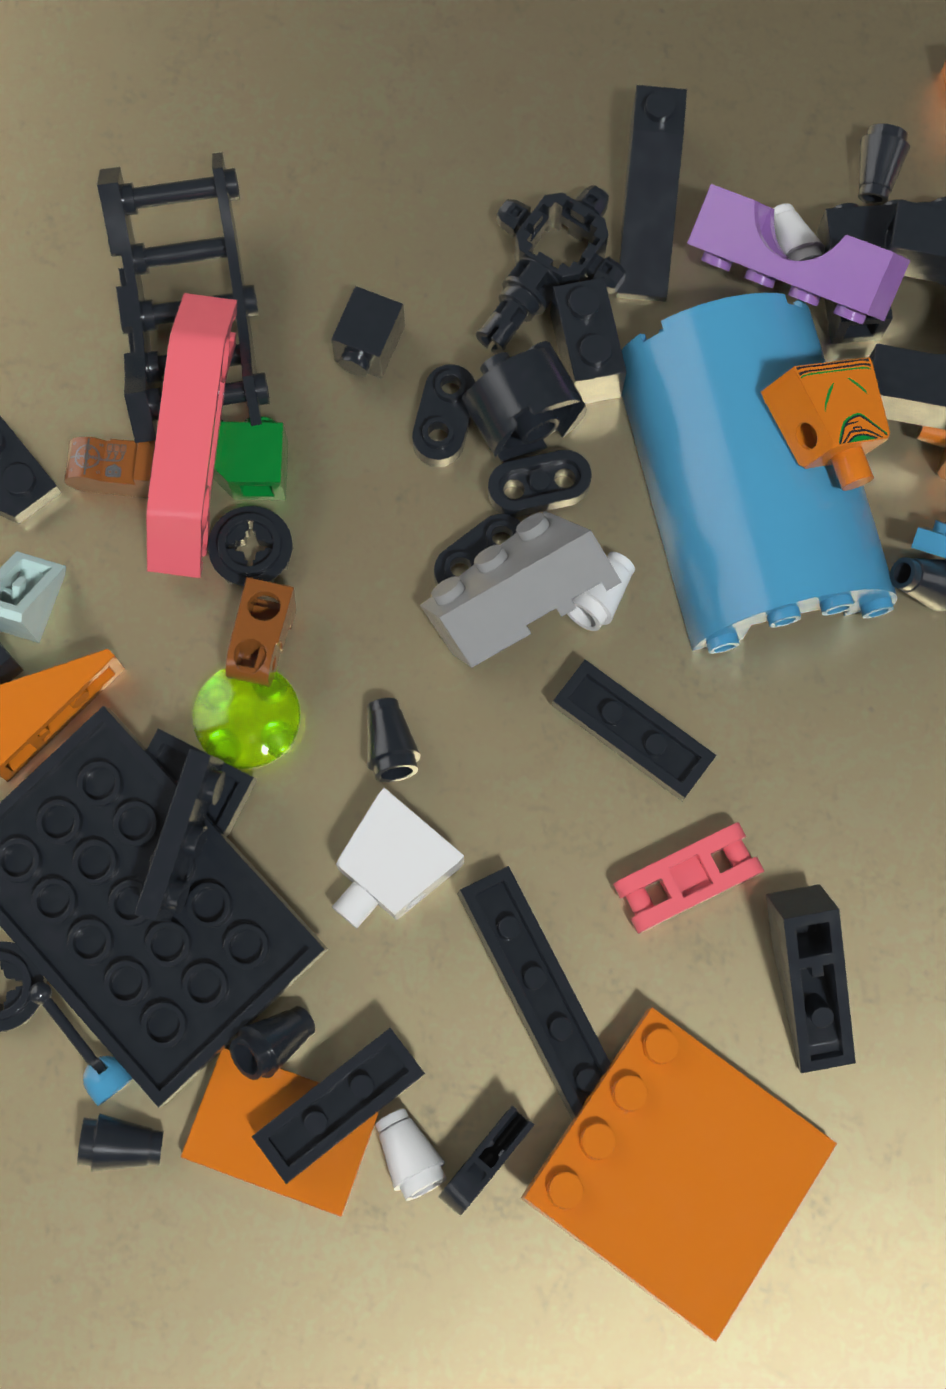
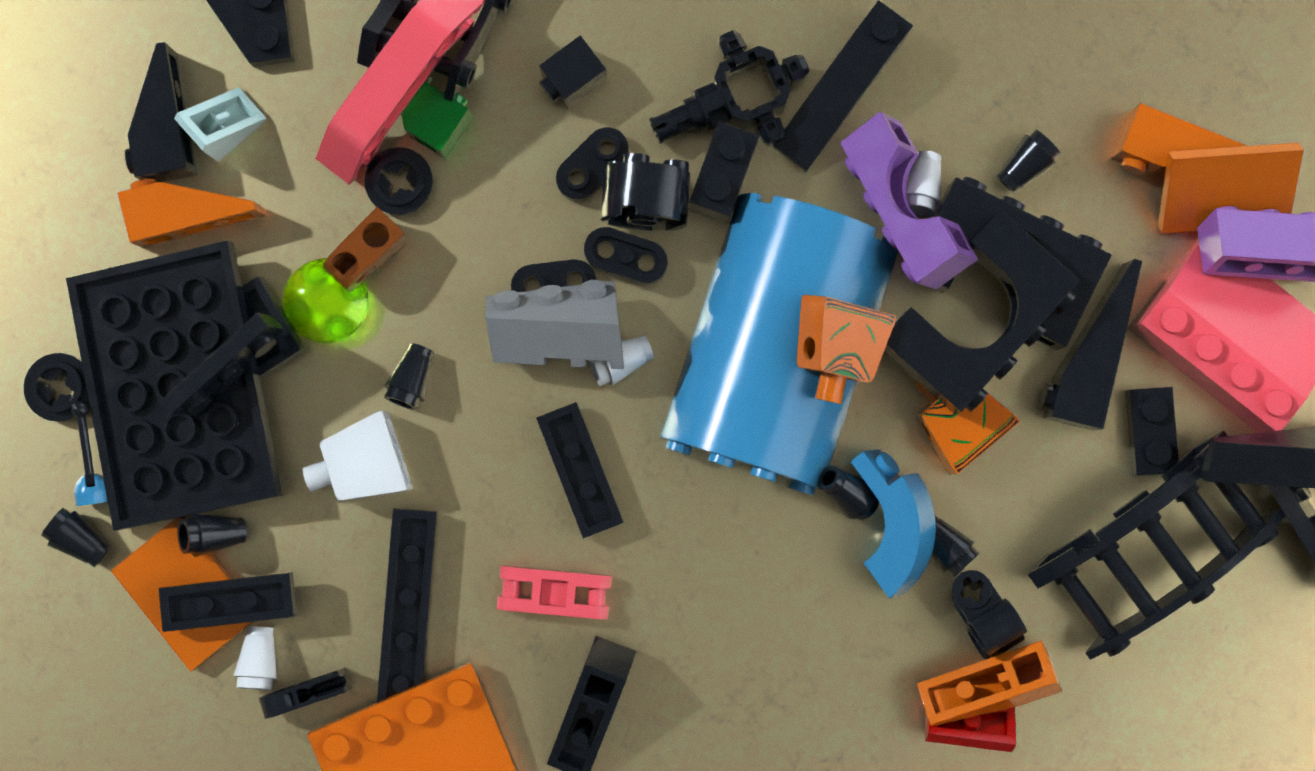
camera: 35 degrees right, 10 degrees up
dark orange leg [64,437,156,498] -> none

